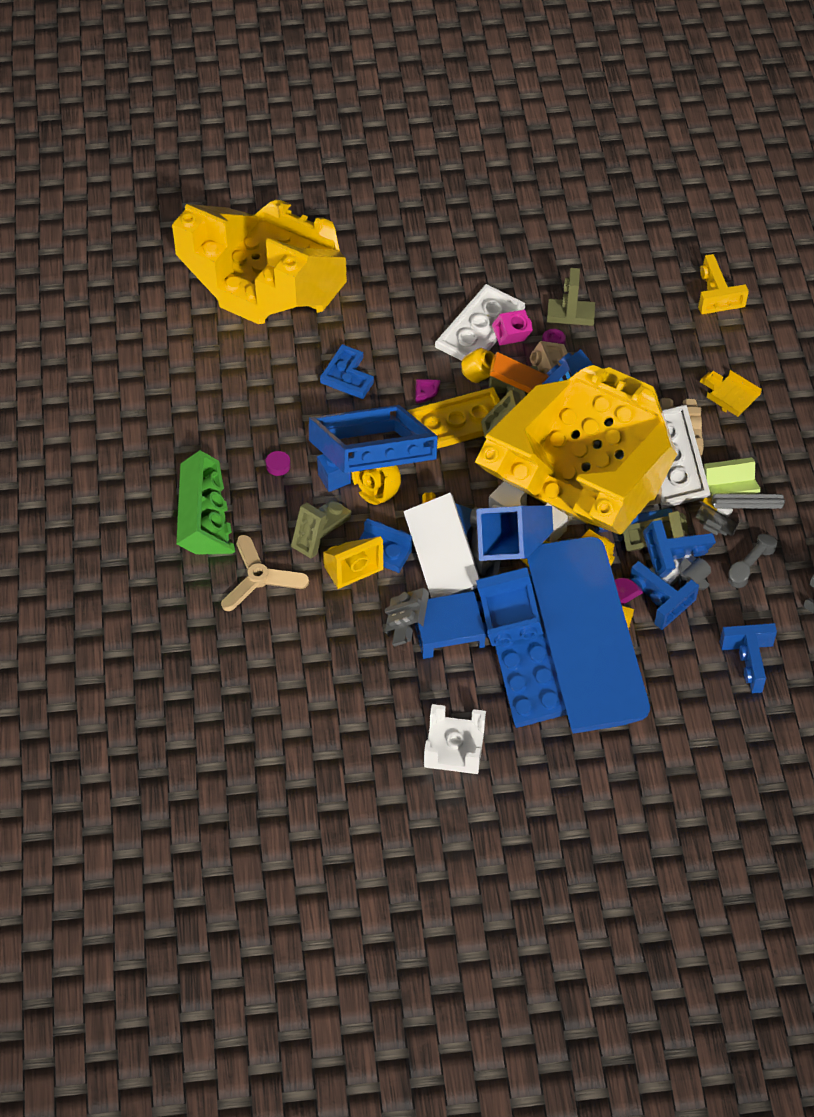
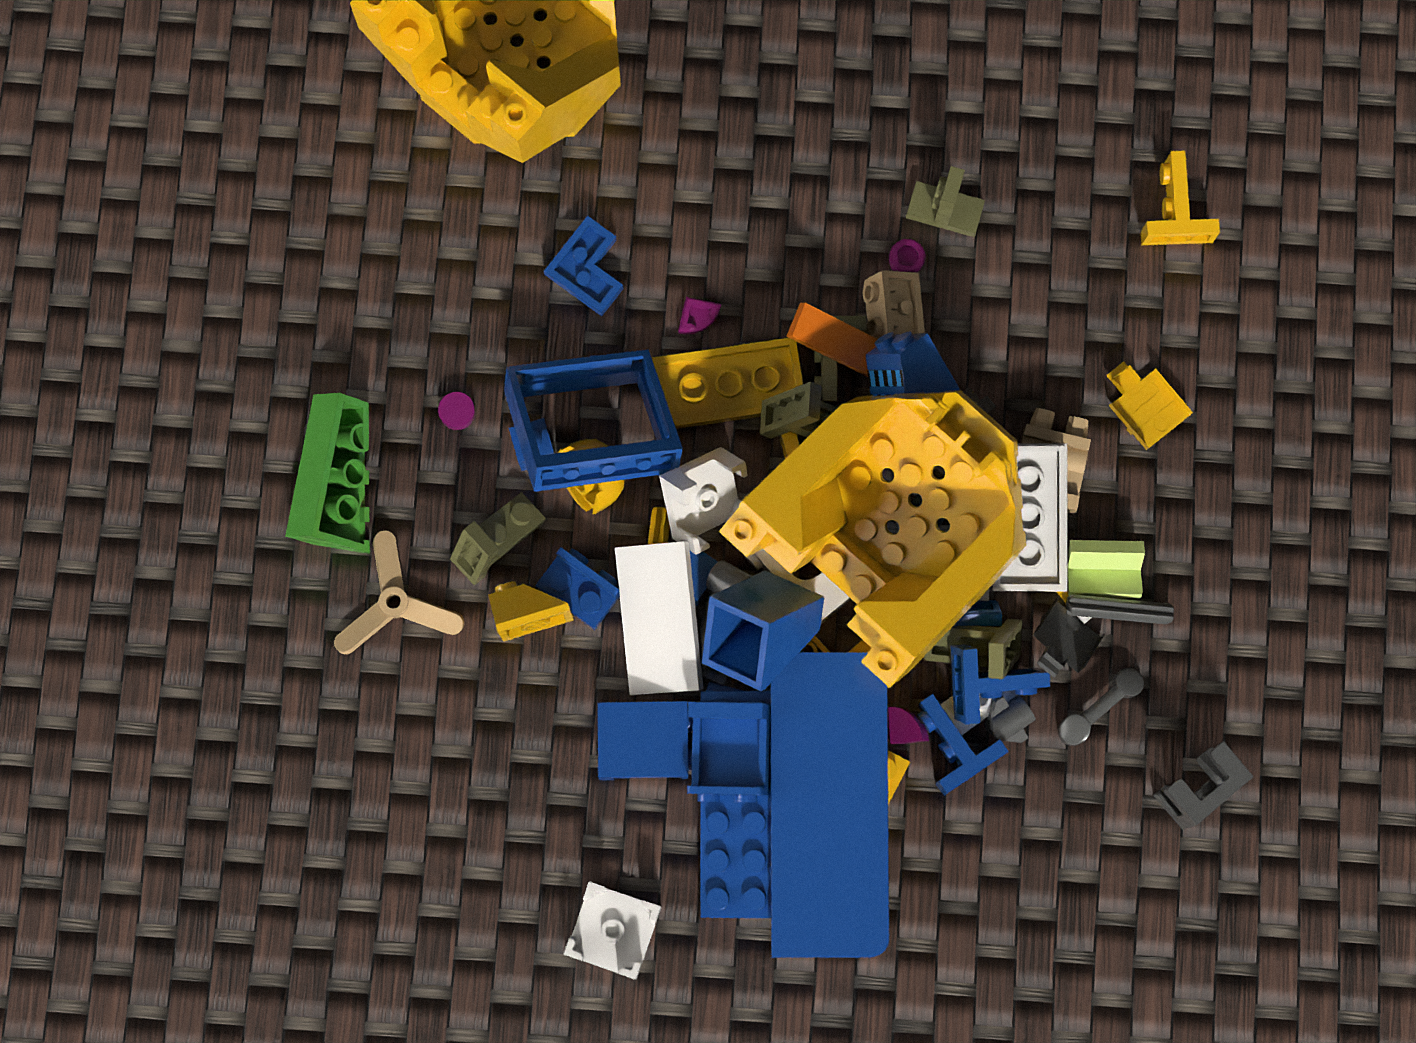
camera: 10 degrees right, 25 degrees up
dark grey piece [385,588,429,646] -> none
white tile [435,284,525,361] -> none
yellow head [461,348,494,383] -> none
dark pink brick [492,309,533,345] -> none
blue bracket [720,623,777,693] -> none
none -> white panel [659,447,747,555]

